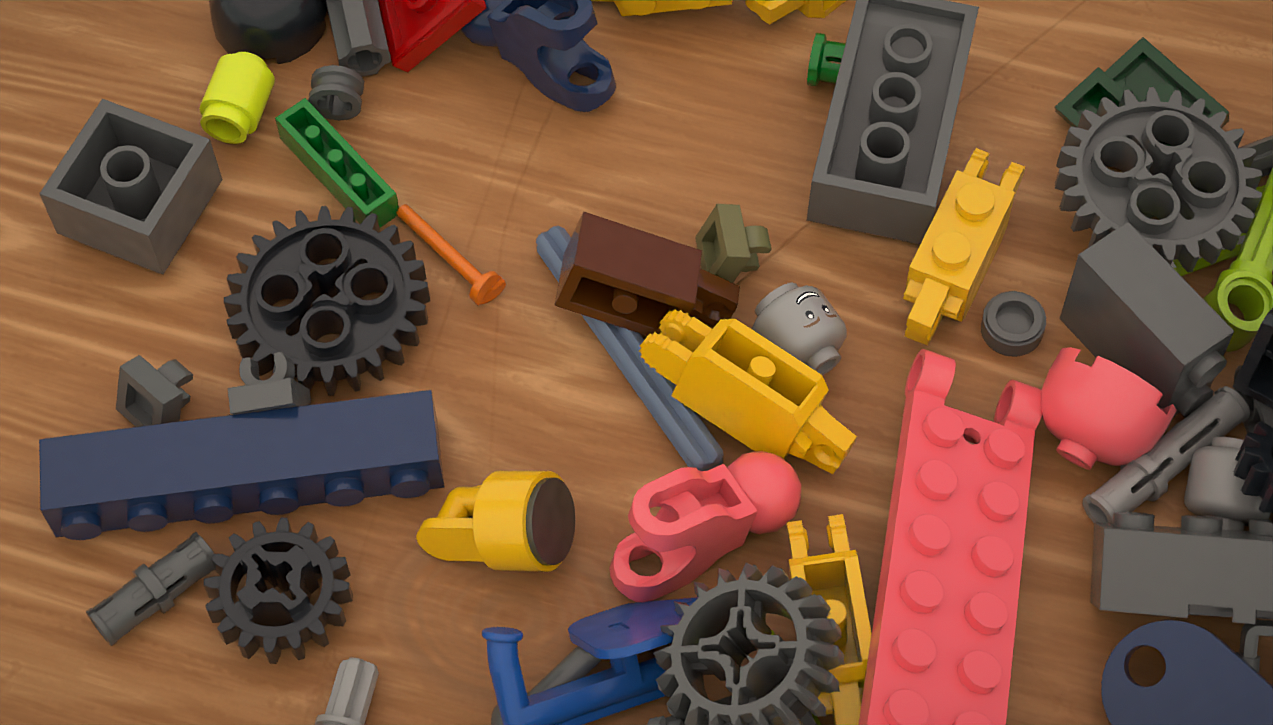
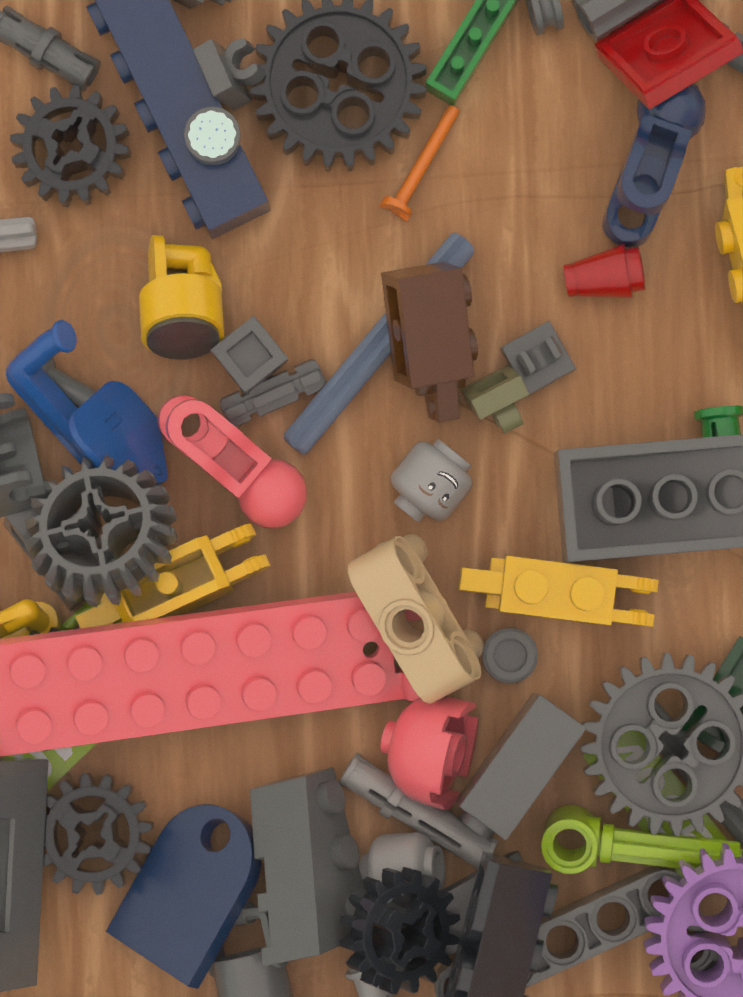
camera: 70 degrees right, 25 degrees up
yellow hinge [639,309,857,474] -> none
none -> light aqua tile [184,107,241,166]
none -> dark grey tile [210,316,289,395]
none -> dark grey axle [220,359,326,427]
none -> tan piece [348,534,484,704]
none -> dark grey tile [500,321,576,397]
none -> red cone [563,244,646,298]

